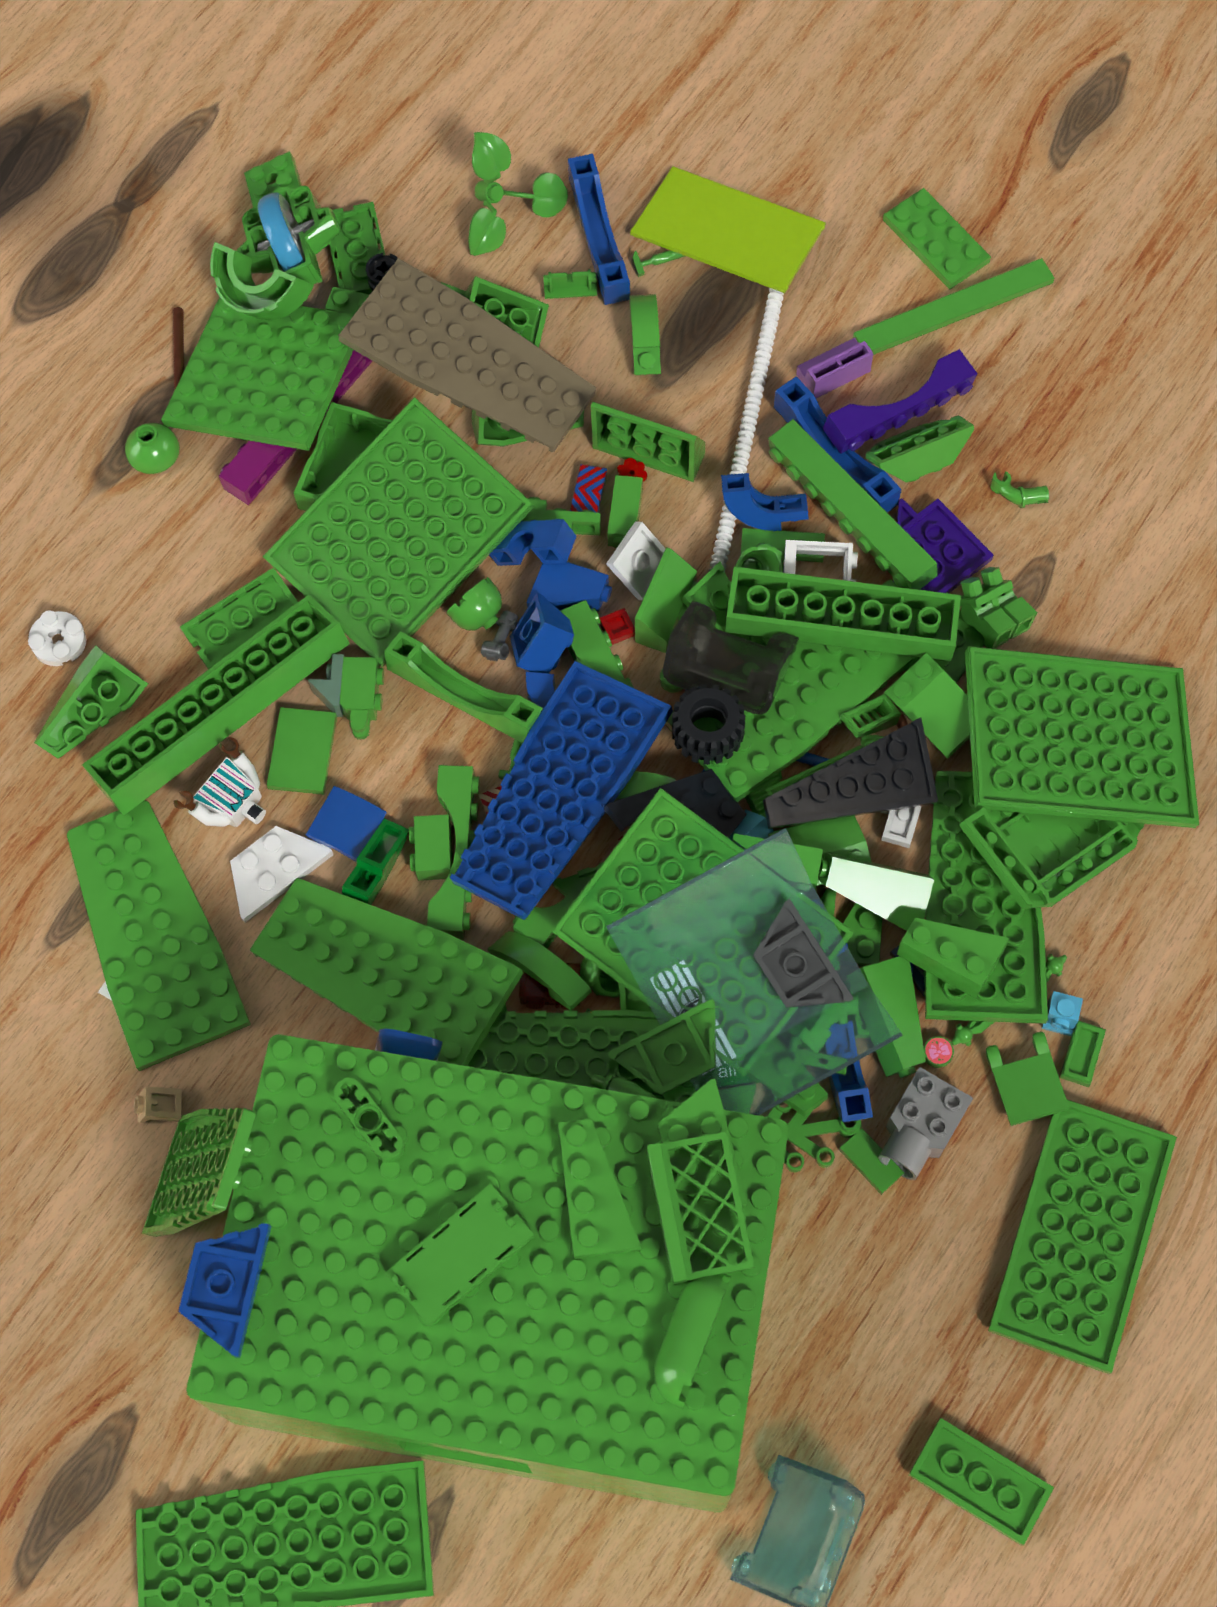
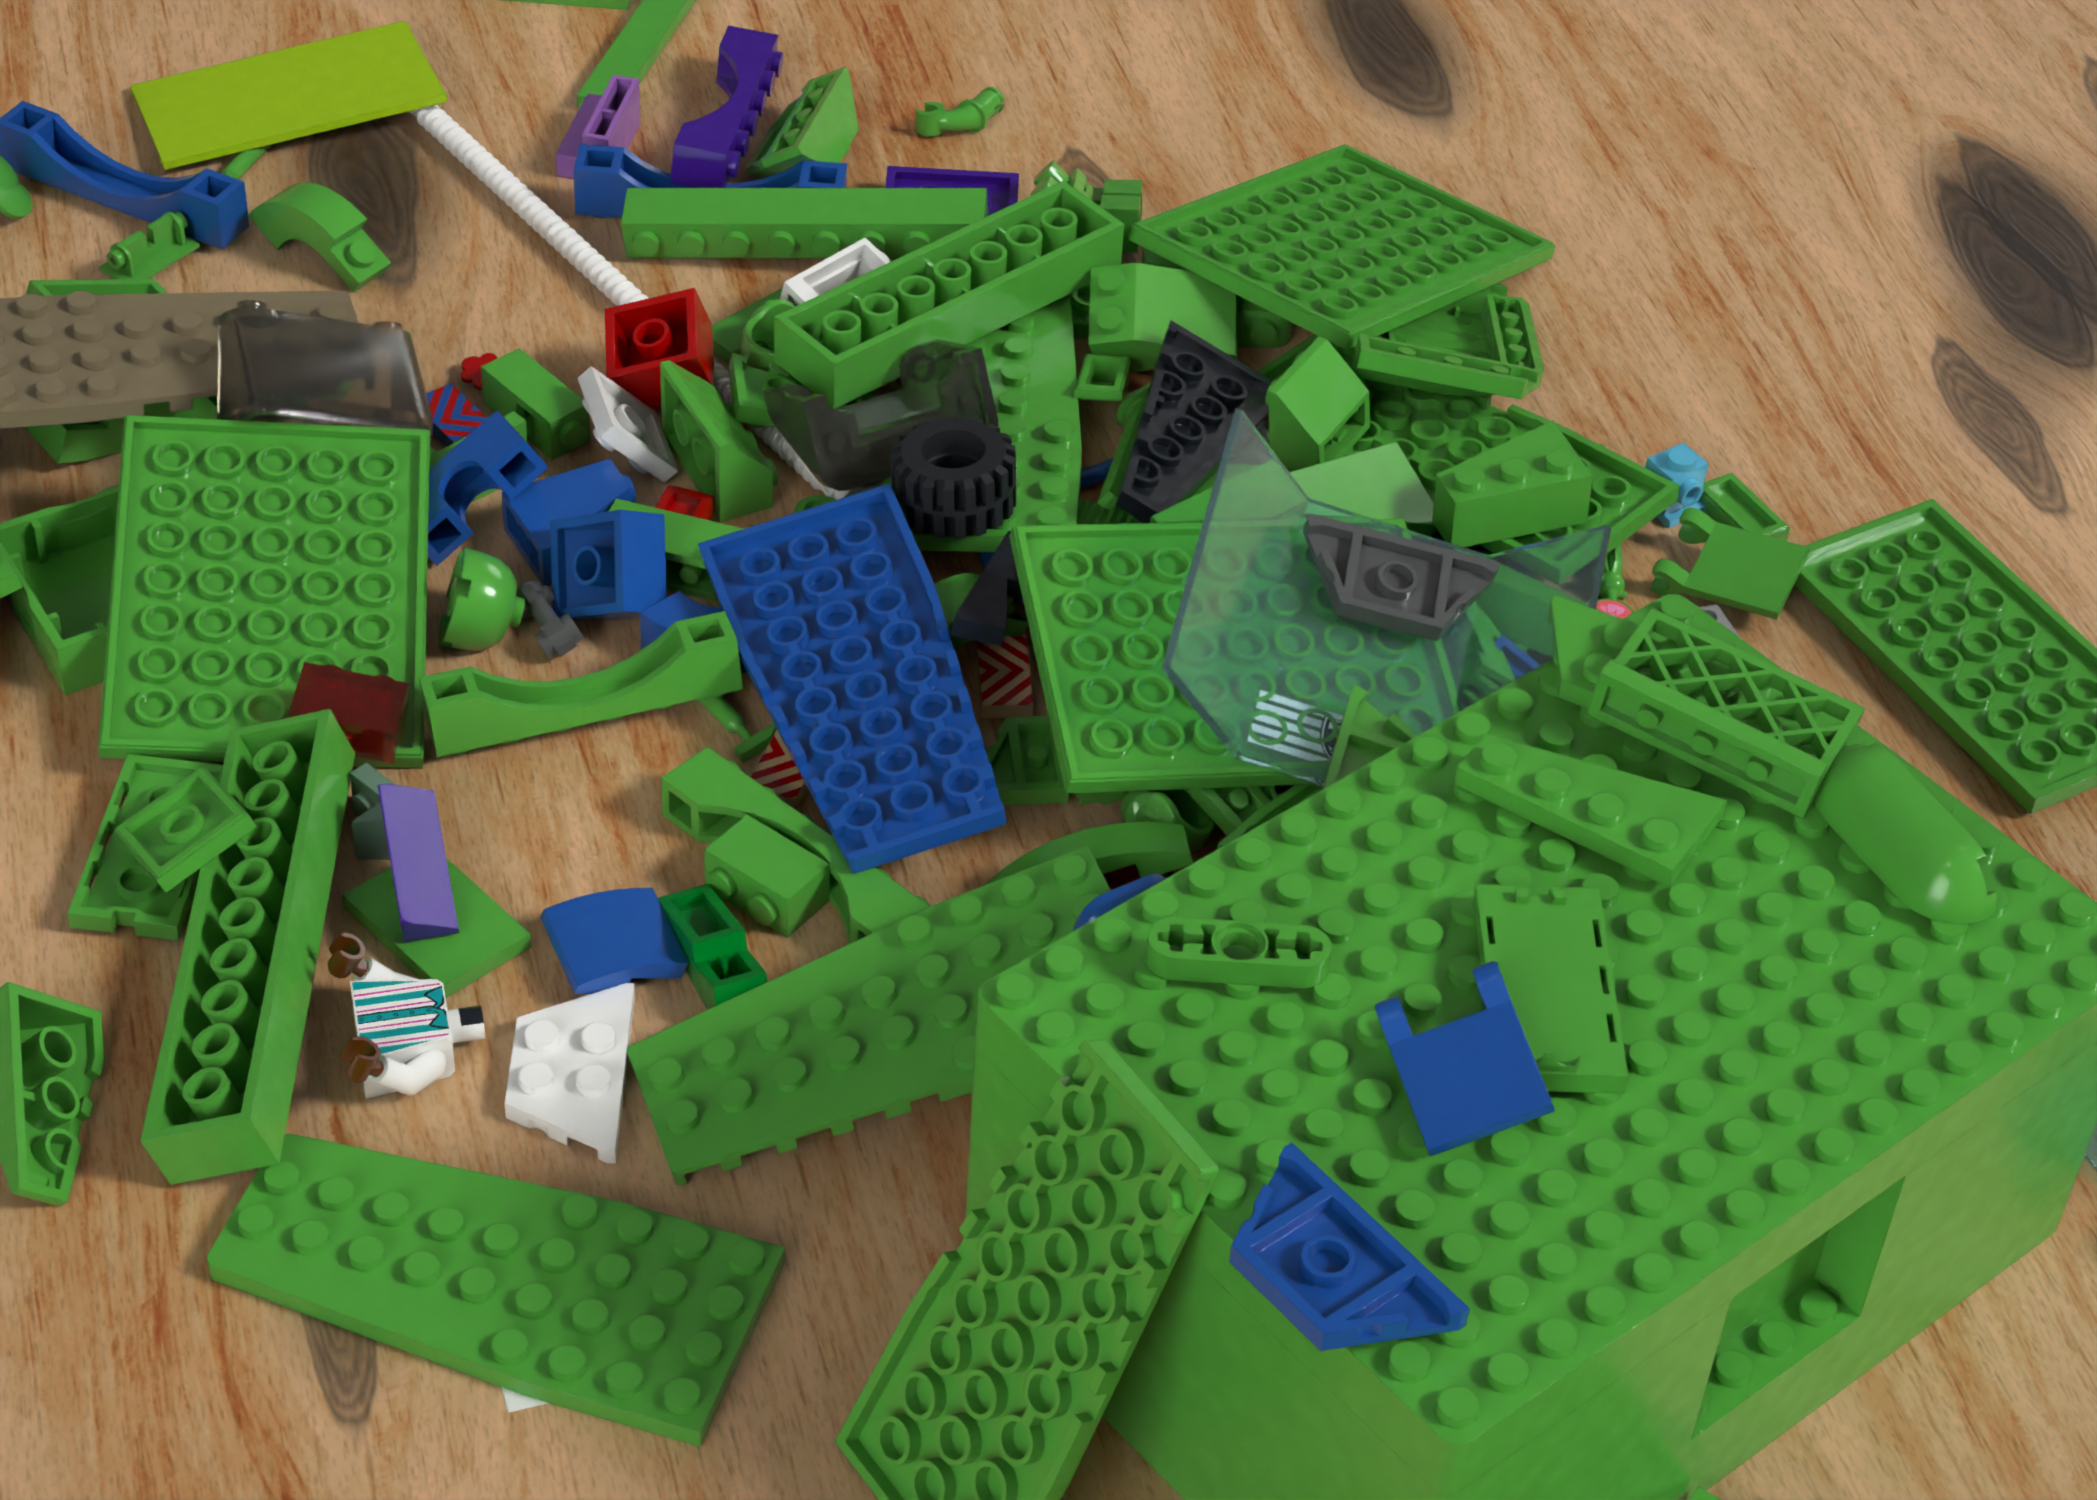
camera: 55 degrees left, 25 degrees down
tan bracket [134,1087,182,1123] -> none
bright green hinge [340,657,384,740] -> none
bright green arch [513,895,575,949] -> none
bright green slope [591,402,705,482] -> none
blue arch [721,473,809,531] -> none
none -> bright green tile [114,766,257,893]
none -> clear smoke windscreen [217,300,433,440]
none -> clear red brick [289,662,409,764]
none -> slope [377,784,459,943]
none -> red brick [605,288,715,409]
none -> bright green slope [1265,336,1370,472]
none -> blue flag [1375,961,1555,1156]

